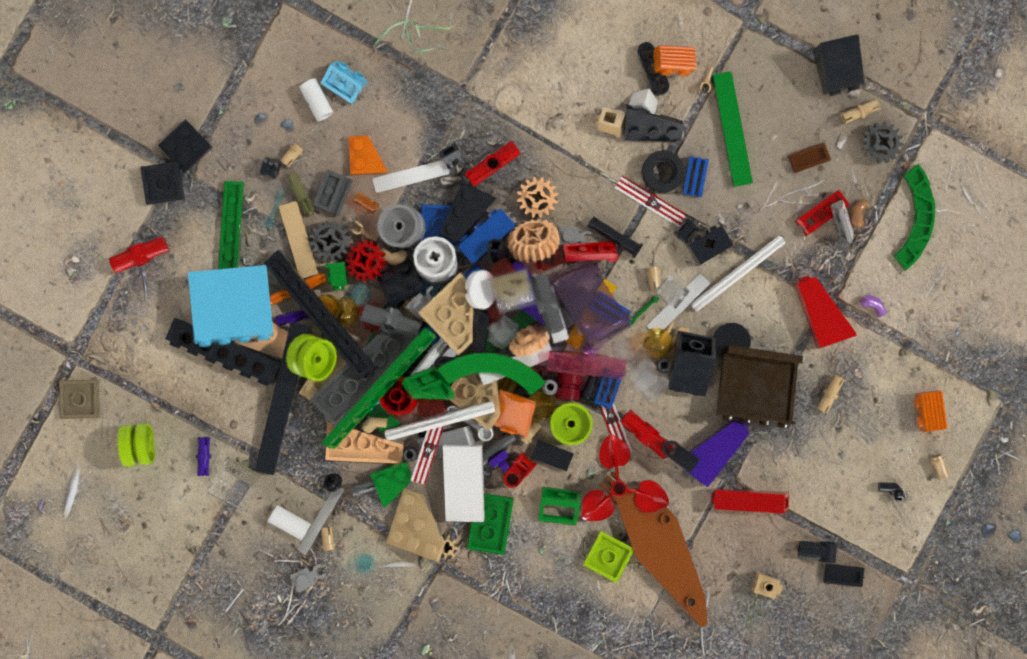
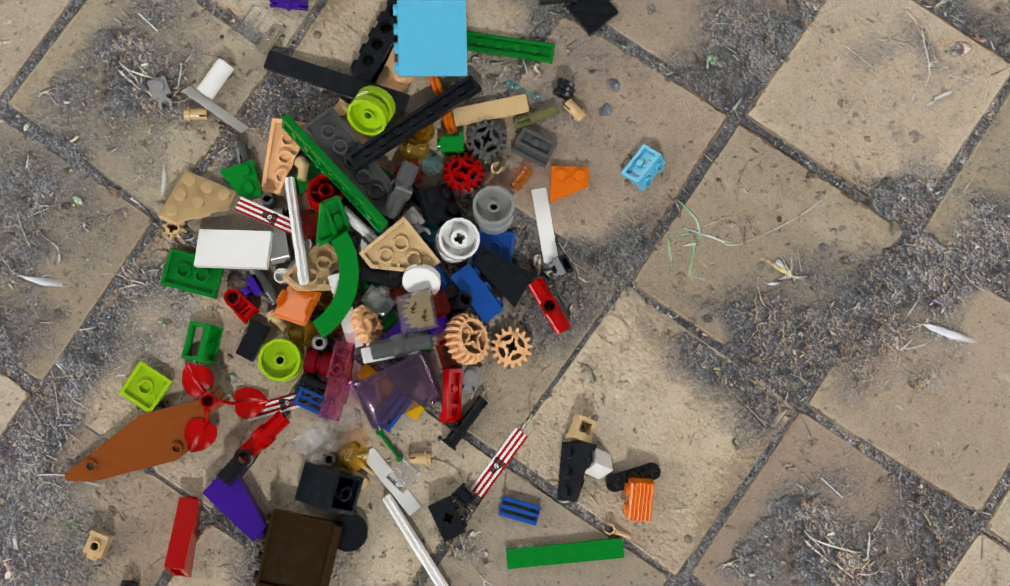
camera: 100 degrees right, 5 degrees down
dark purple axle [275,310,309,326] -> none
white pin [299,78,334,121] -> none
black plate [324,473,342,492] -> none
clear light blue plate [356,554,375,574] -> none
tan arm [381,247,408,265] -> none
black tyre [641,150,685,193] -> none

